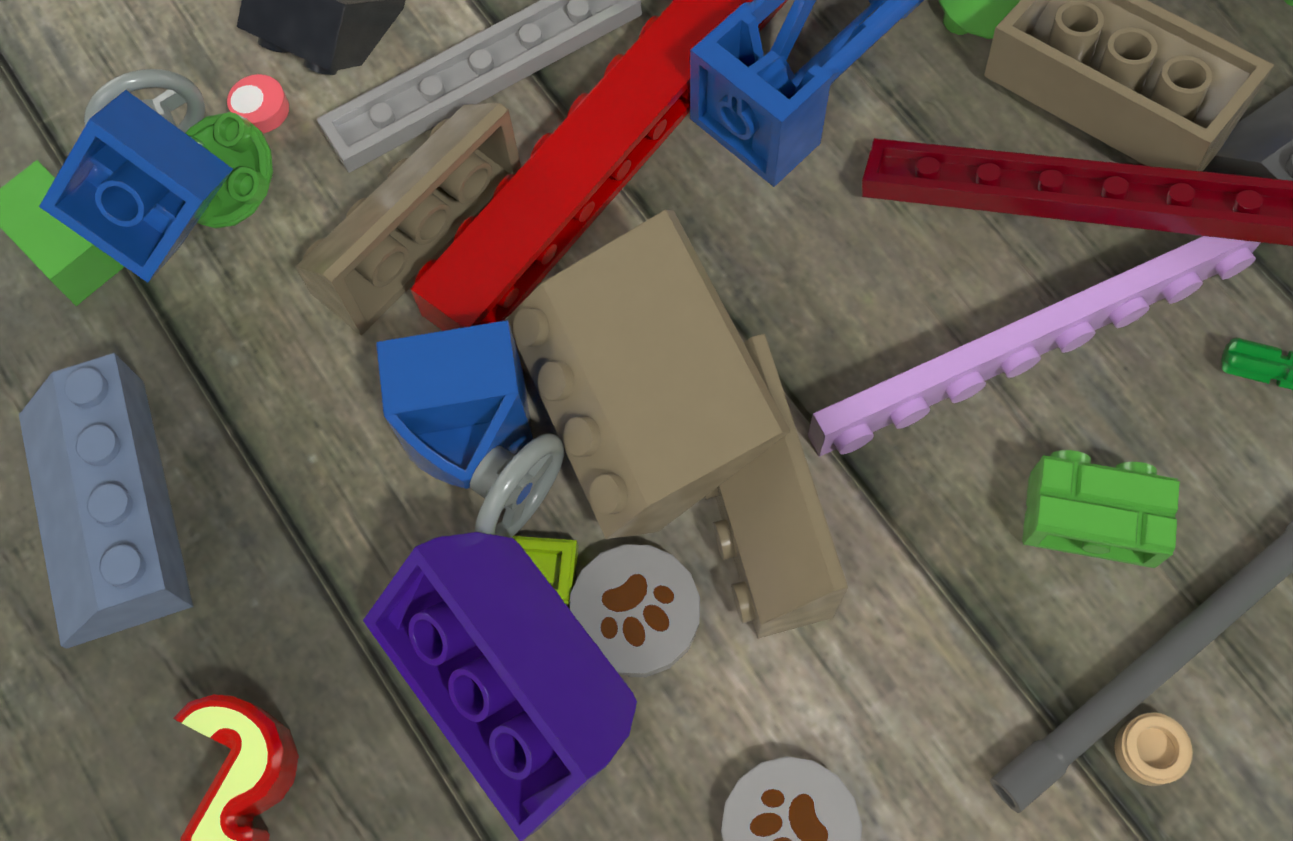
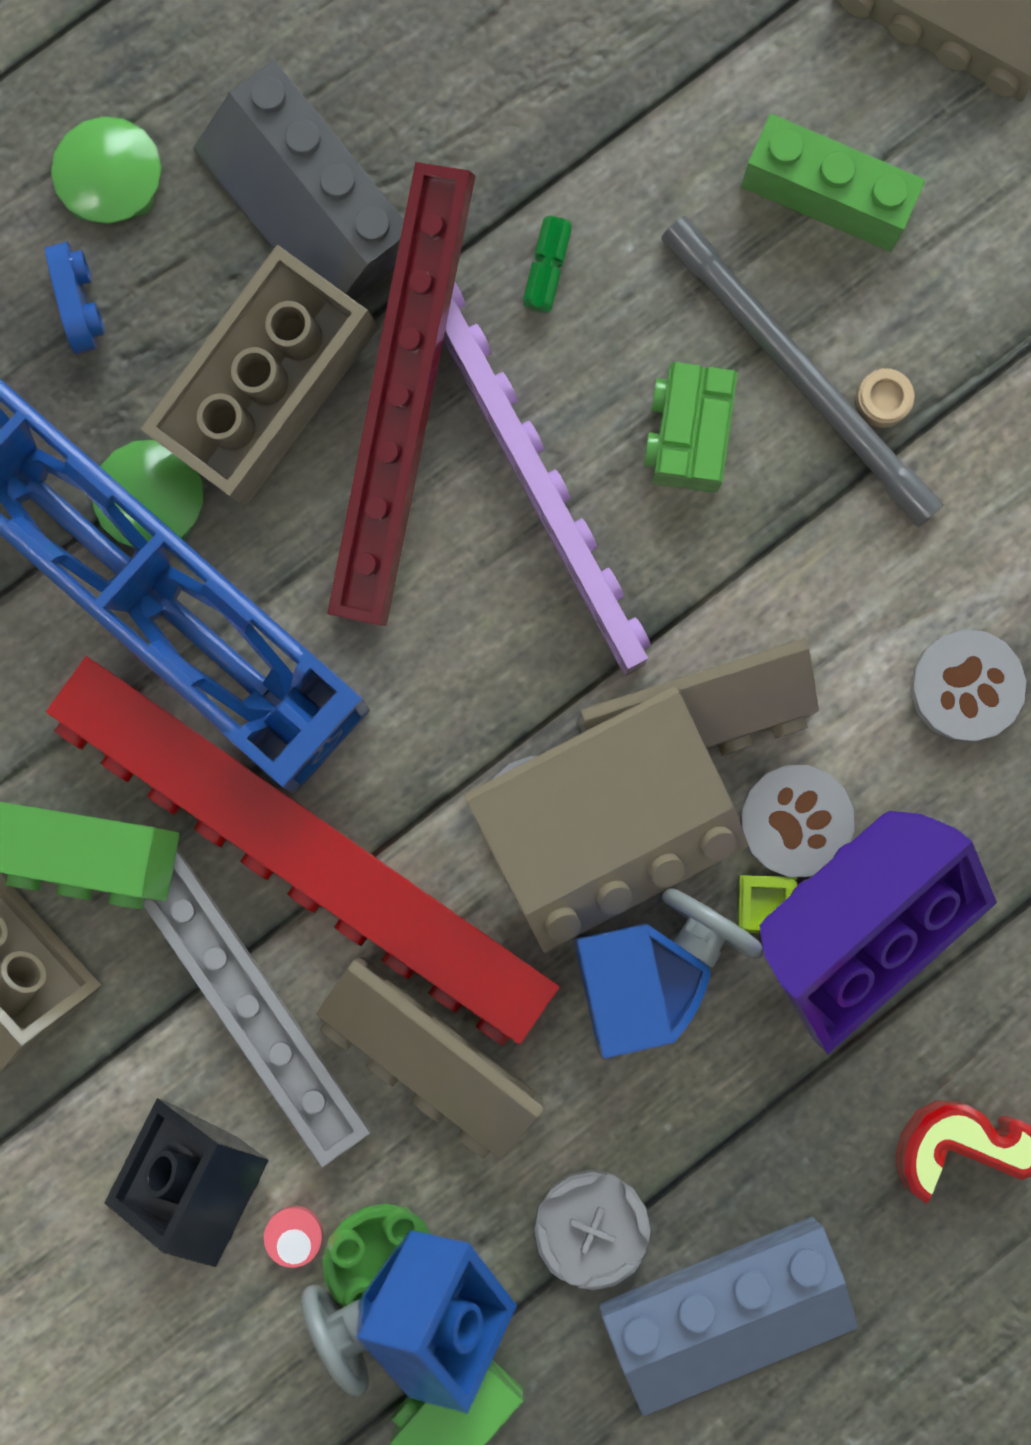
camera: 100 degrees left, 15 degrees up
none -> light grey tile [534,1169,651,1290]

